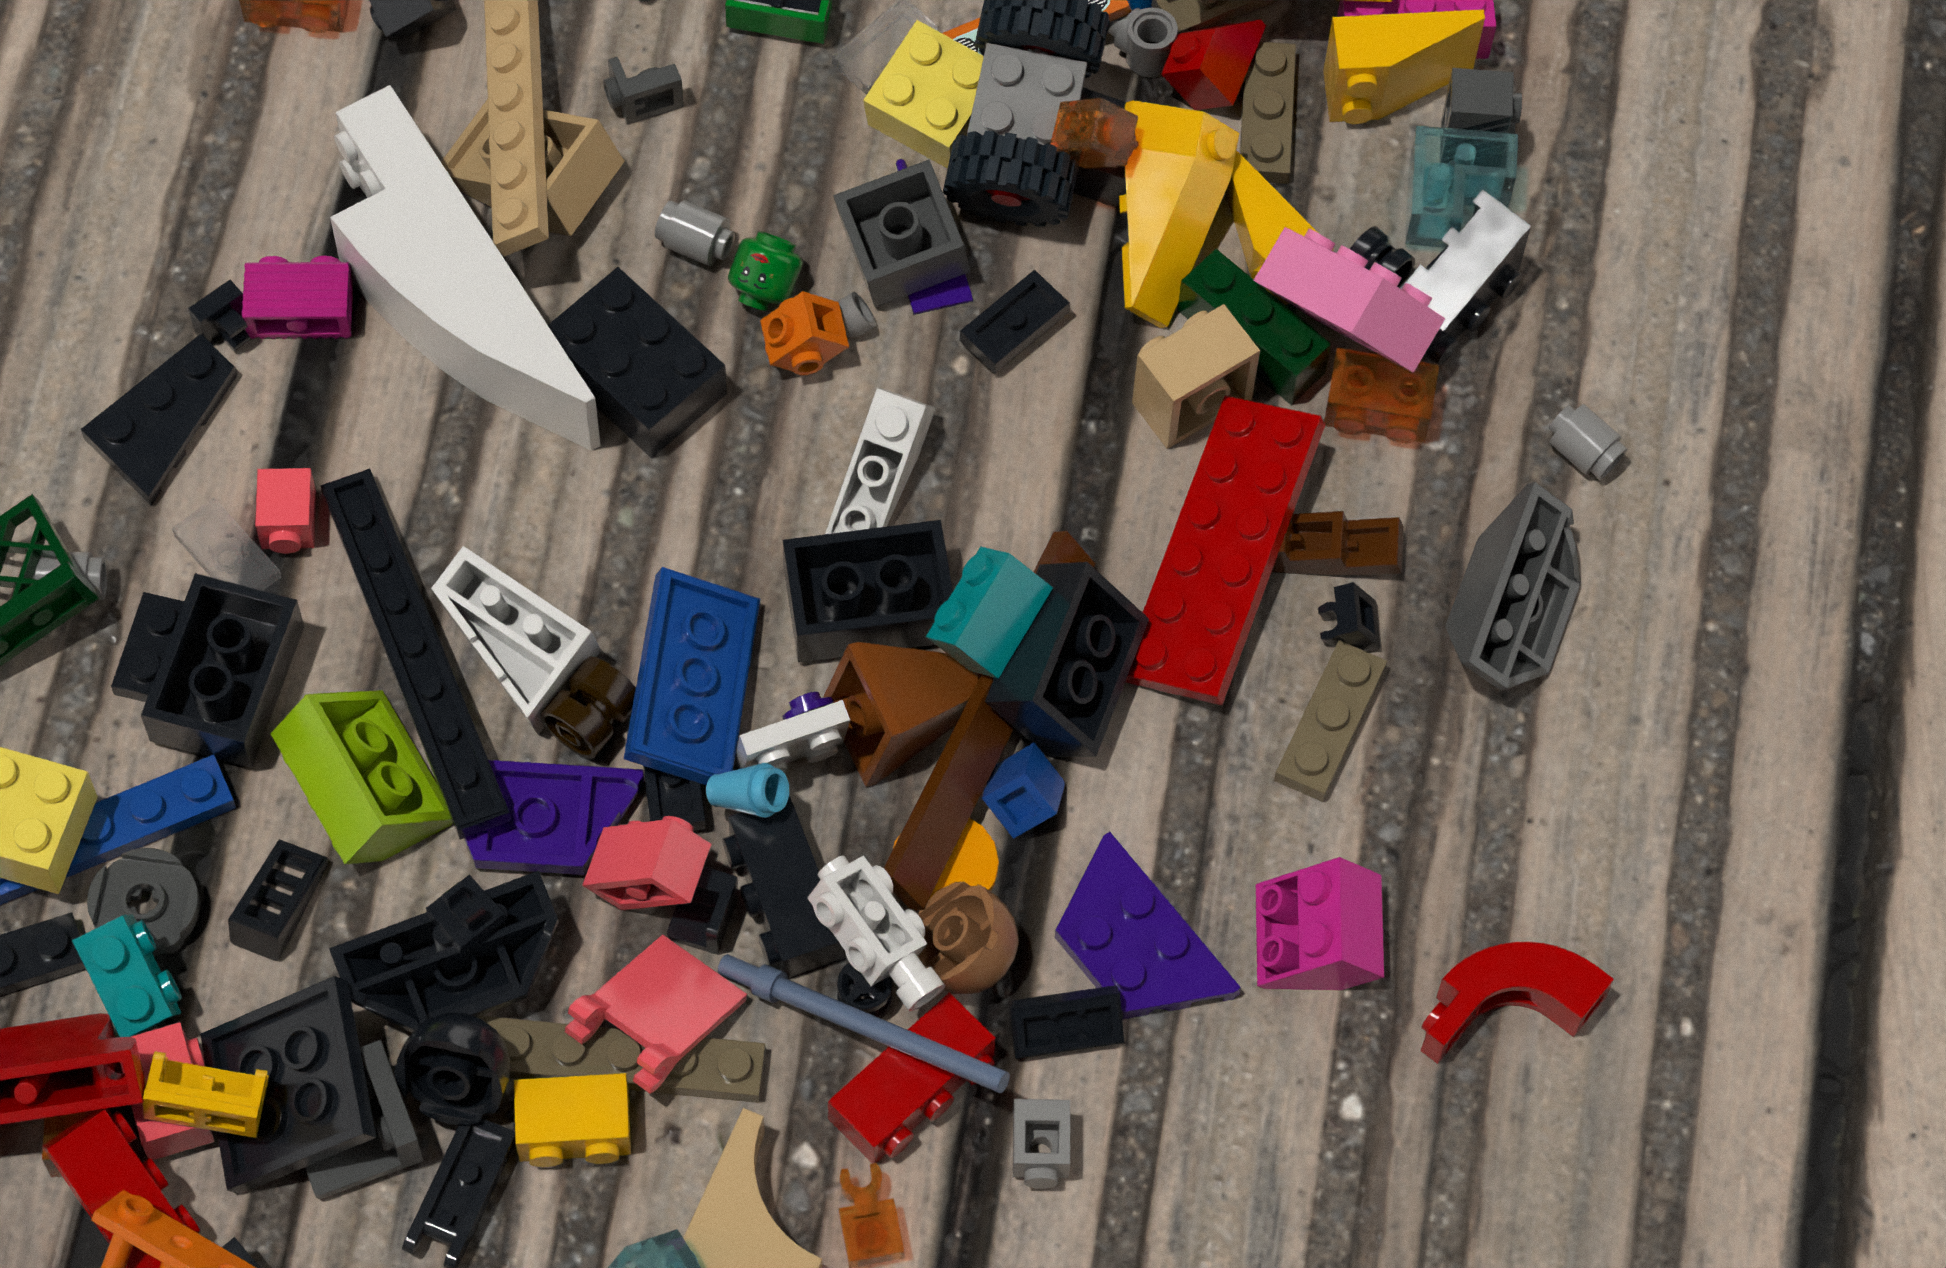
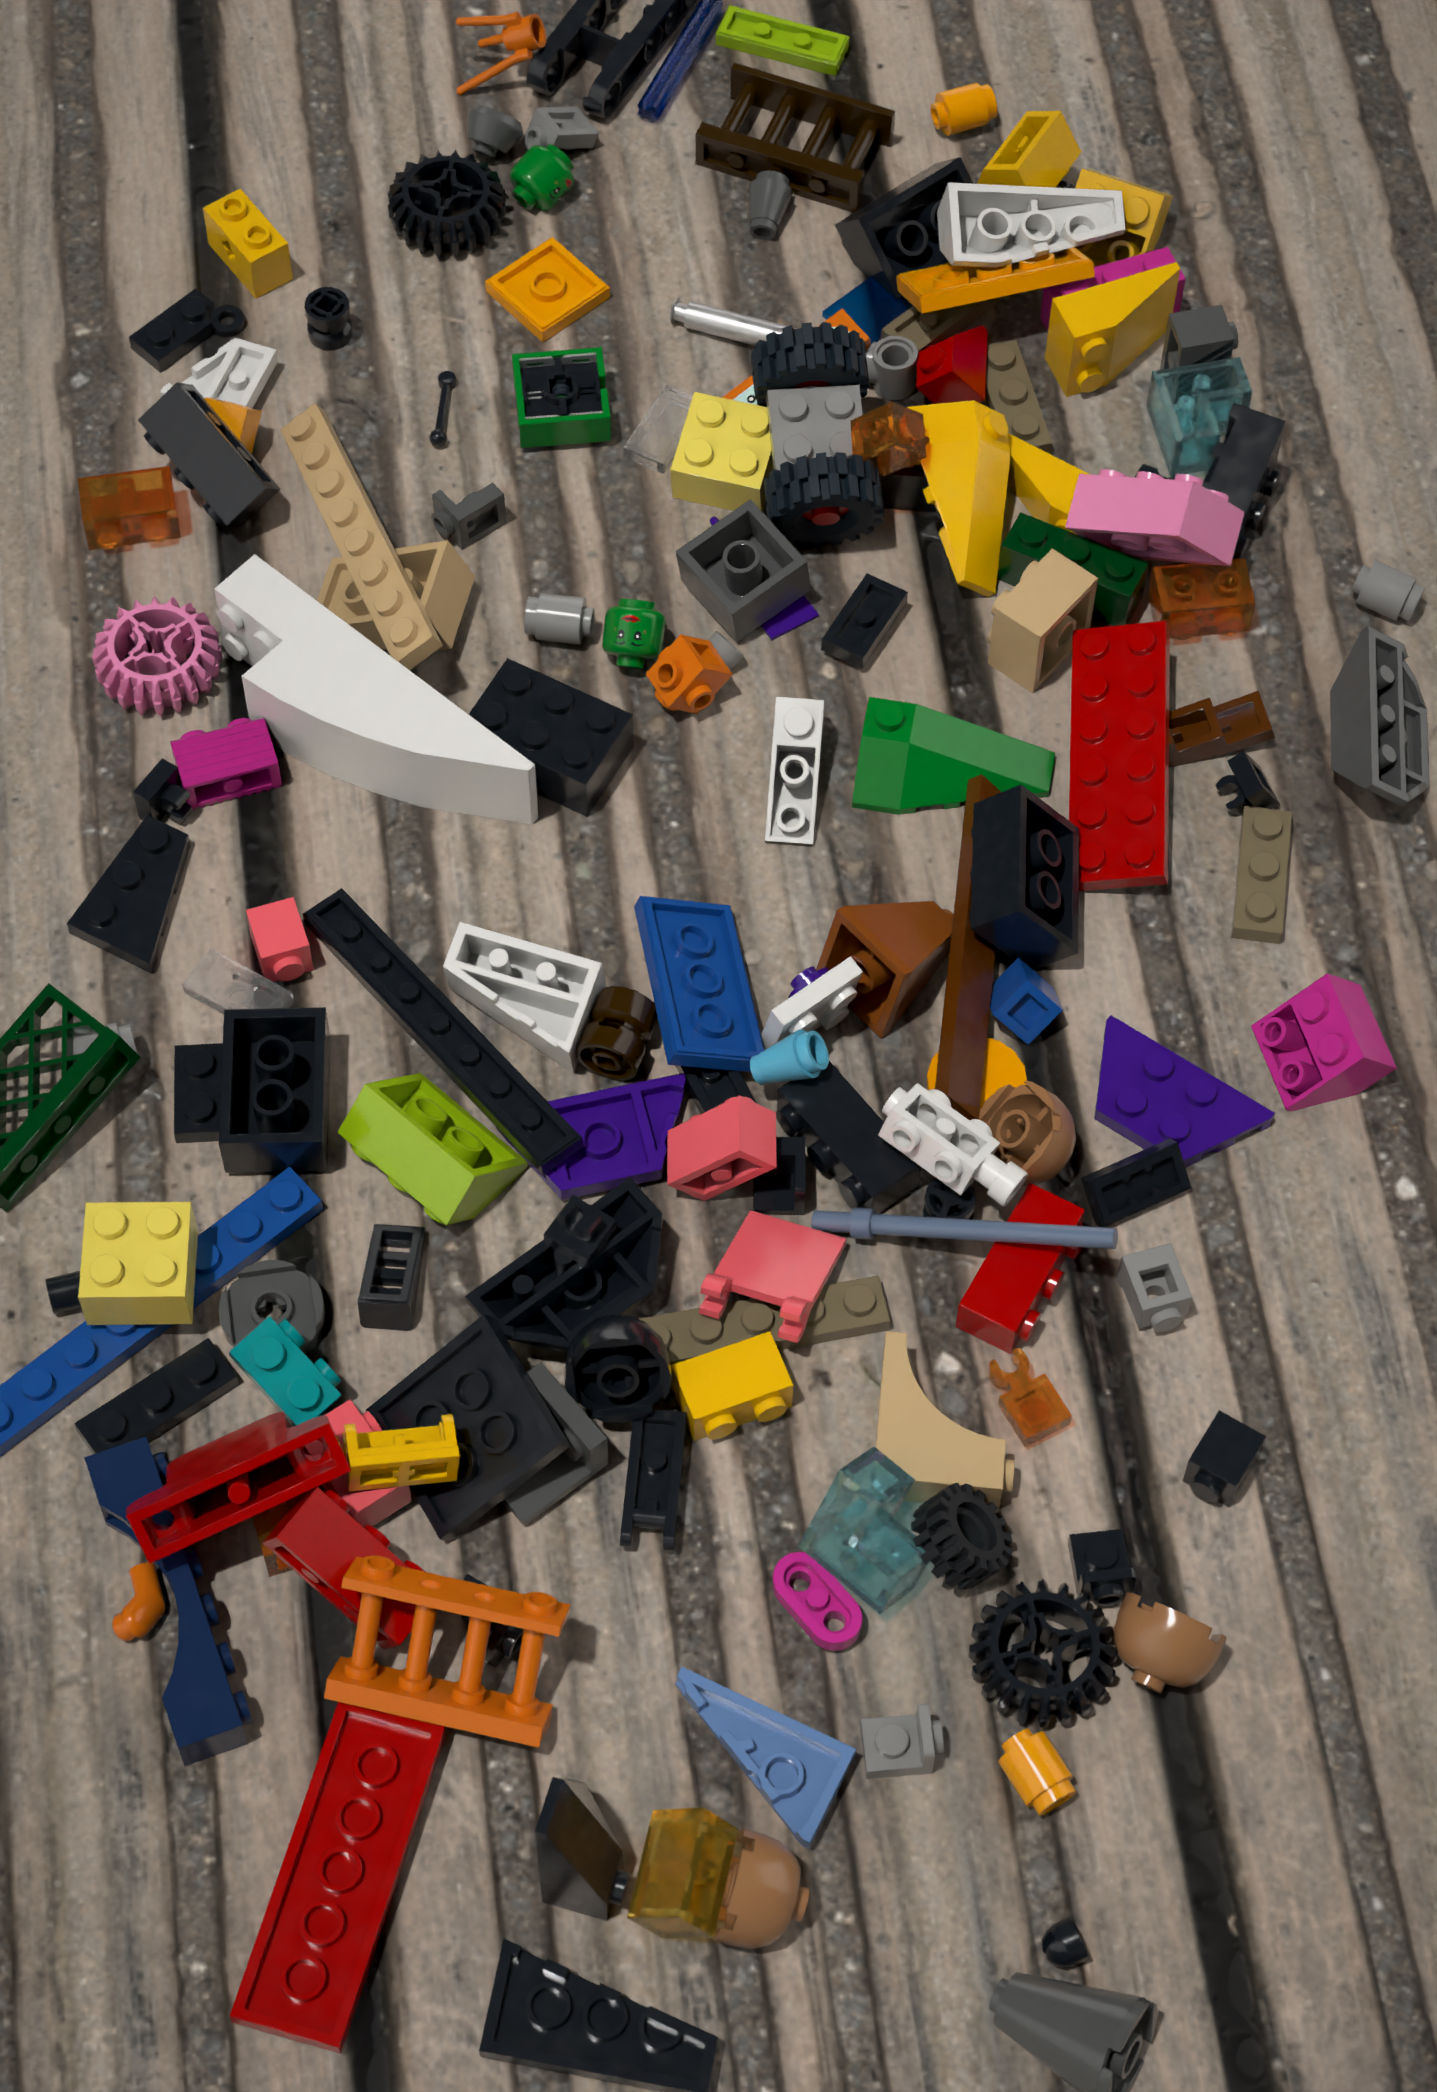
camera: 15 degrees left, 5 degrees down
black brick [783,520,953,663] -> none
teal brick [926,546,1053,679] -> none
none -> bright pink gear [92,595,222,717]
none -> green wedge [852,697,1055,815]

